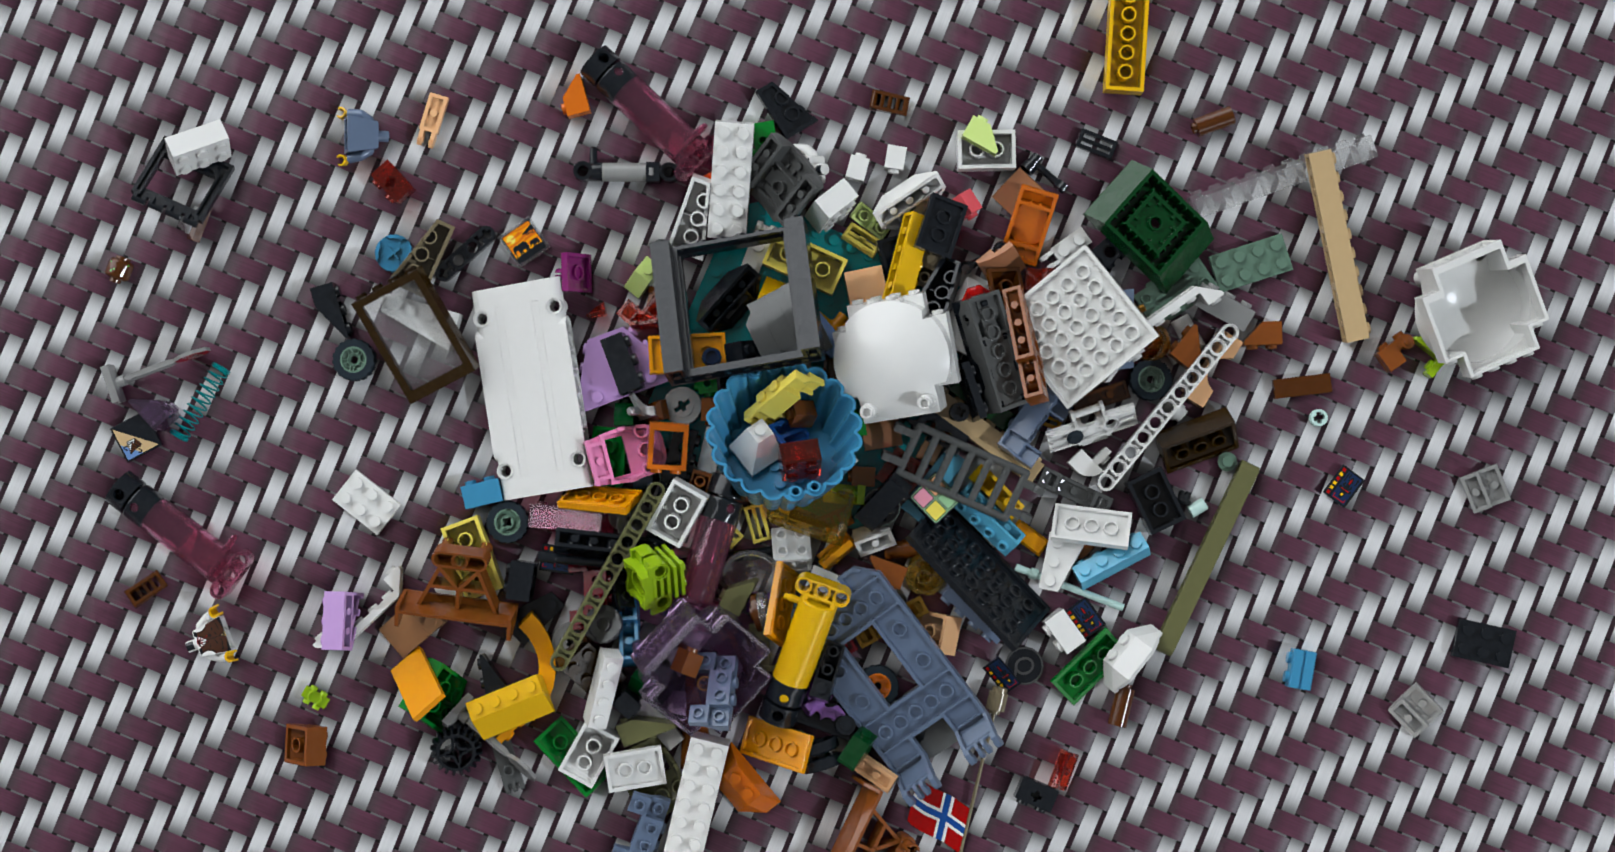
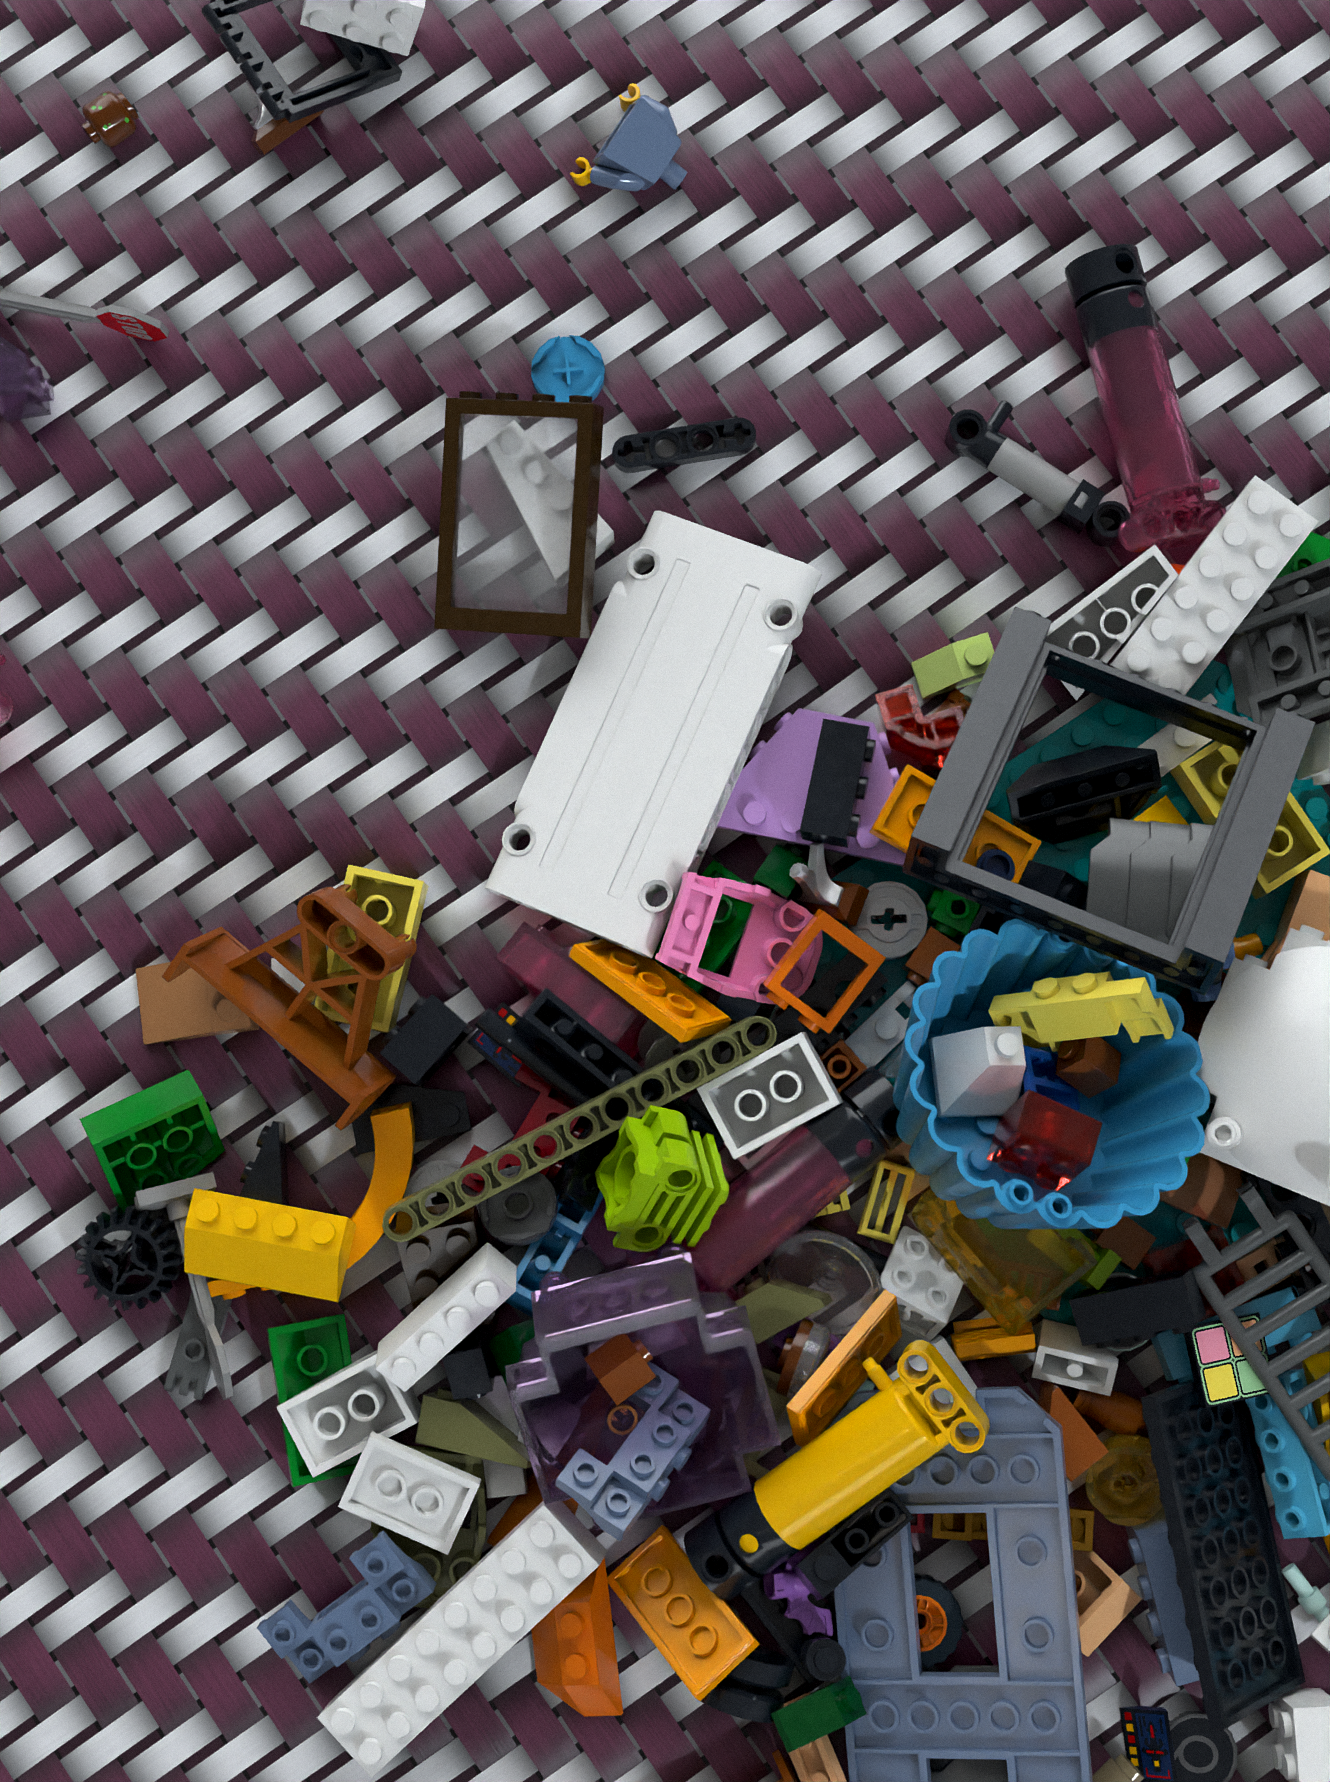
camera: 30 degrees right, 5 degrees down
teal piece [170,362,231,442] -> none
black slope [310,282,353,339] -> none
white slope [313,566,403,648] -> none
lavender wedge [321,591,364,651] -> none
black wheel [332,339,377,381] -> none
white plate [332,469,402,535] -> none
clear red brick [371,159,416,205] -> none
dark tan wedge [387,219,455,297] -> none
light orange tile [391,646,446,722] -> none
light nougat hinge [416,92,449,149] -> none
dark azure brick [460,475,504,509] -> none
black wheel [486,501,530,543] -> none
tile [498,216,551,269] -> none
magenta tile [555,252,592,293] -> none
orange slope [561,73,591,119] -> none
clear red slope [586,302,607,319] -> none

